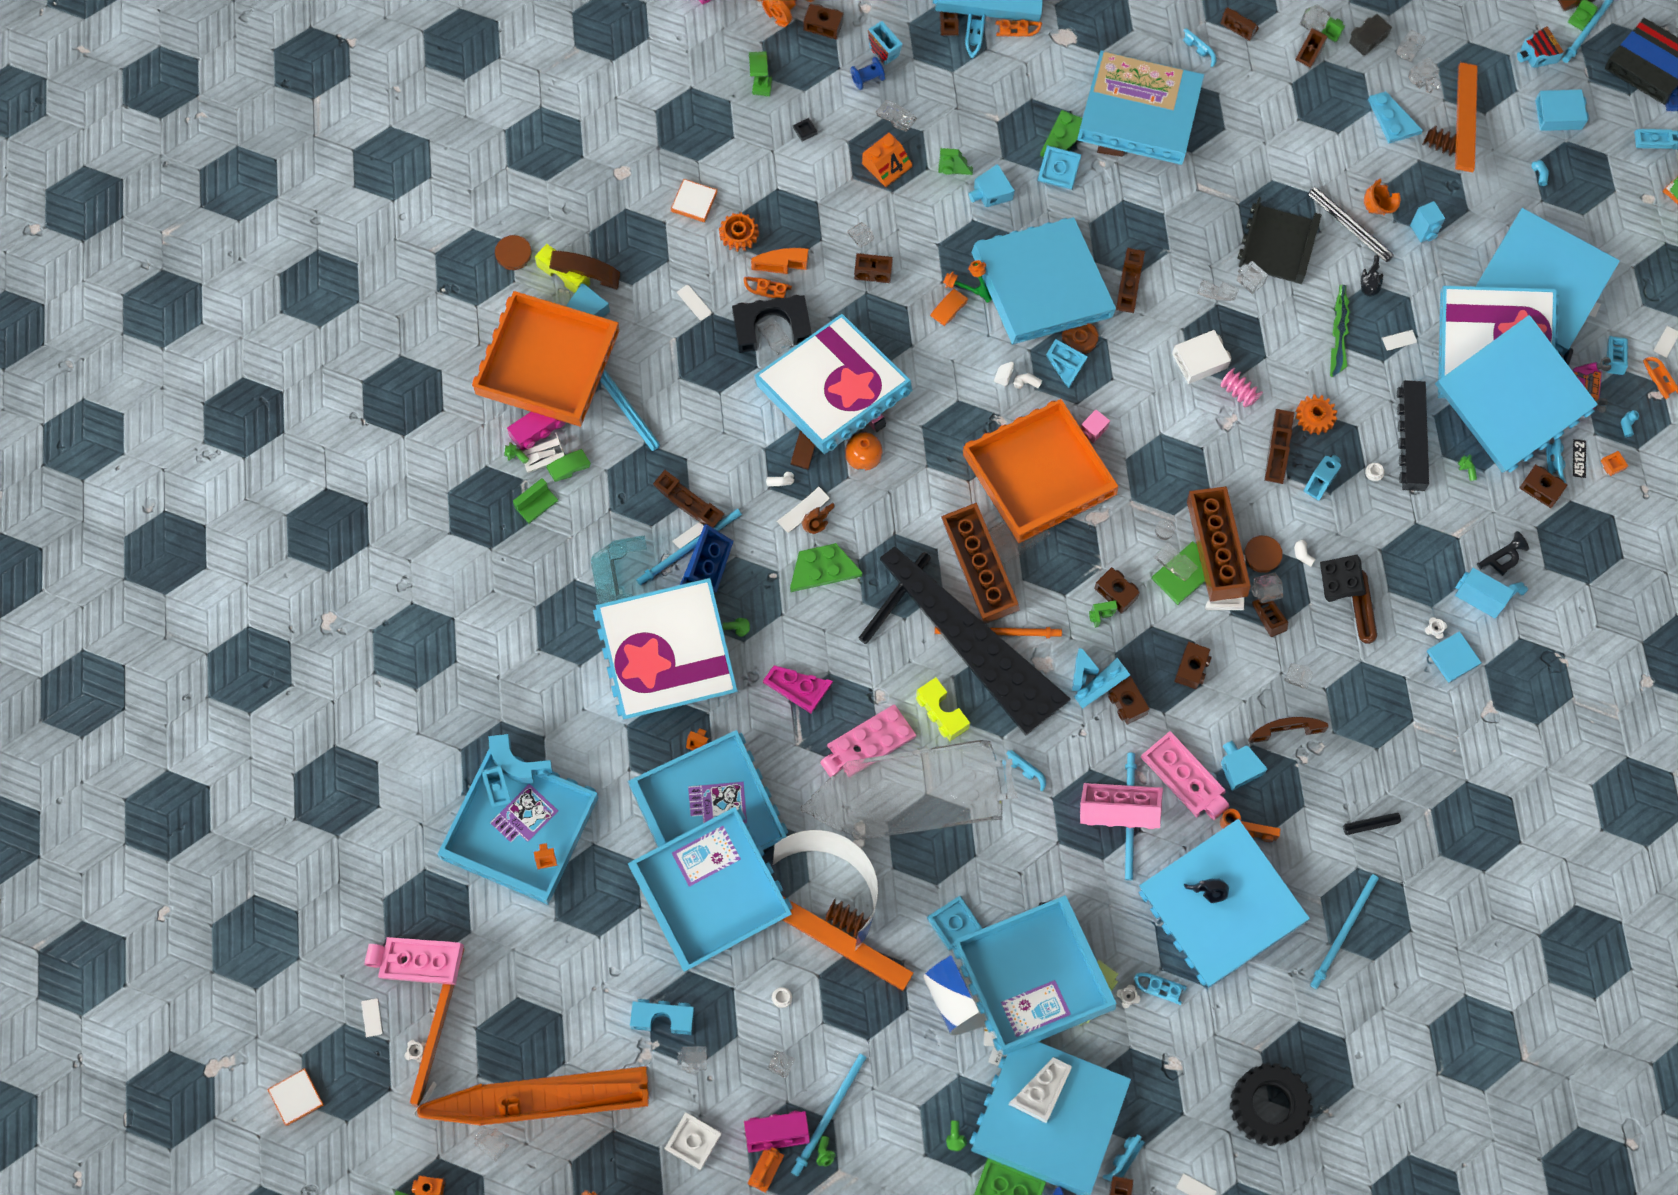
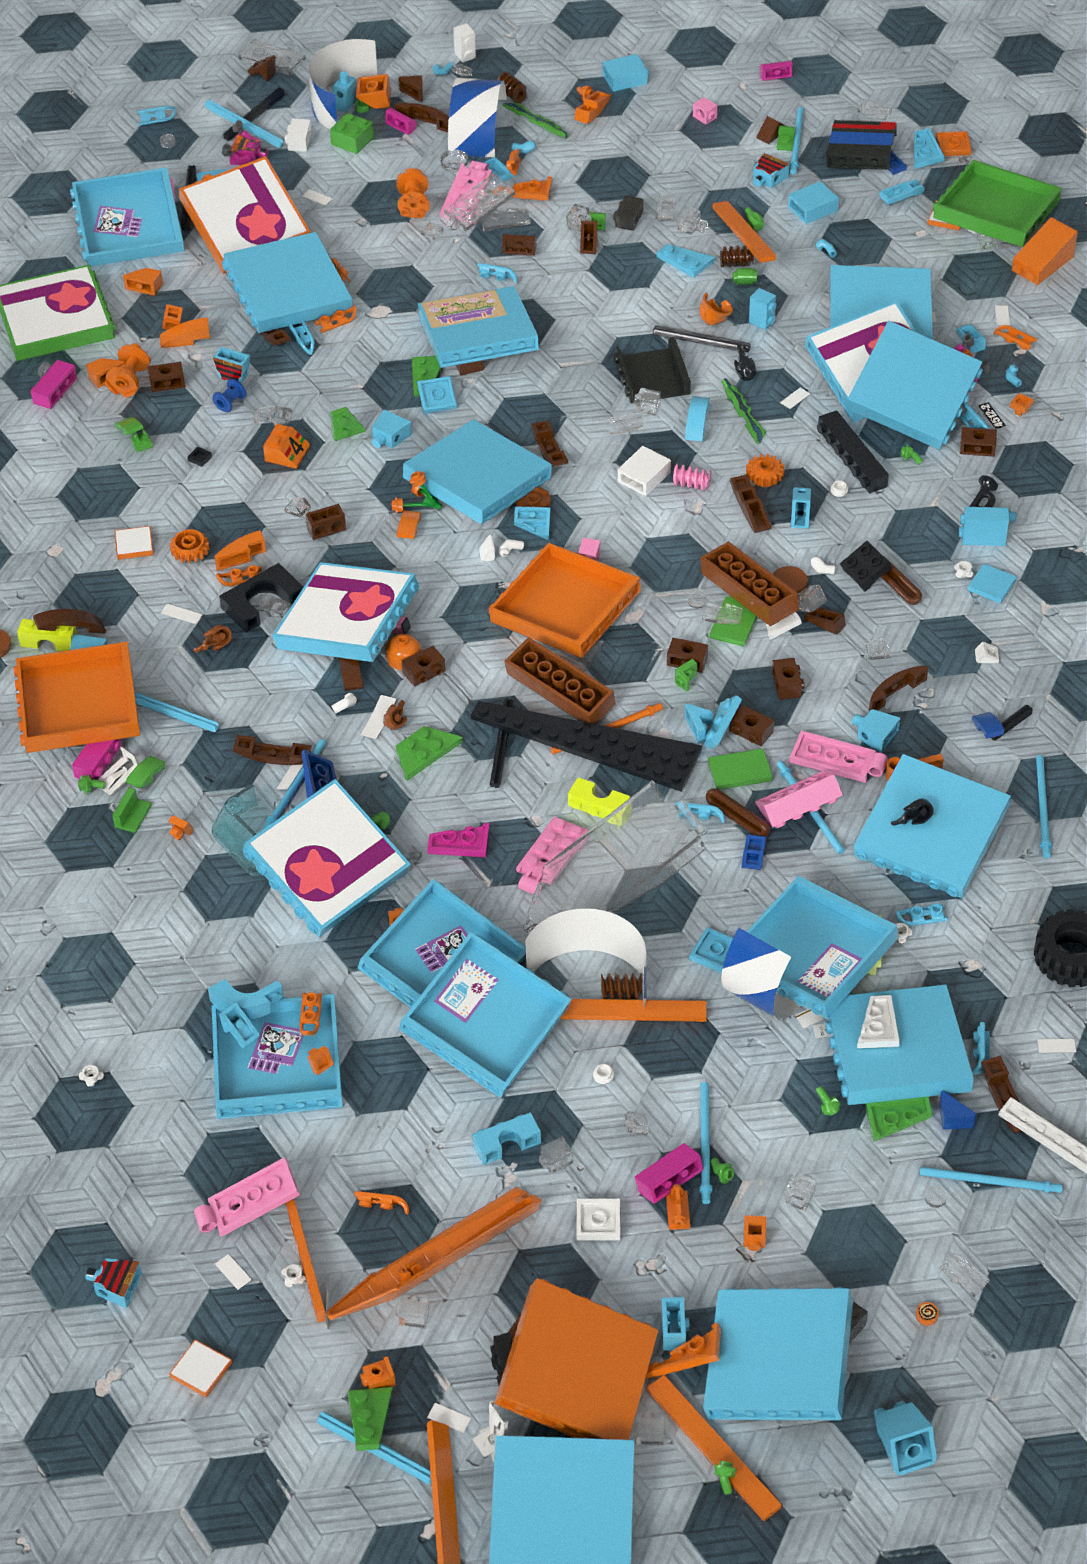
camera: 25 degrees left, 20 degrees down
none -> white plate [79,1065,104,1087]
none -> torso [86,1258,142,1308]
none -> orange tile [168,815,194,841]
none -> dark orange piece [193,625,232,653]
none -> orange piece [299,992,322,1036]
none -> orange piece [354,1191,409,1215]
none -> reddish brown brick [402,646,446,687]
none -> medium azure arch [685,396,711,441]
none -> reddish brown piece [705,788,770,837]
none -> bright green tile [708,748,773,790]
none -> bright green brick [732,268,757,285]
none -> blue slope [741,835,766,870]
none -> bright green piece [745,207,764,231]
none -> blue slope [972,712,1004,739]
none -> white slope [975,642,999,663]

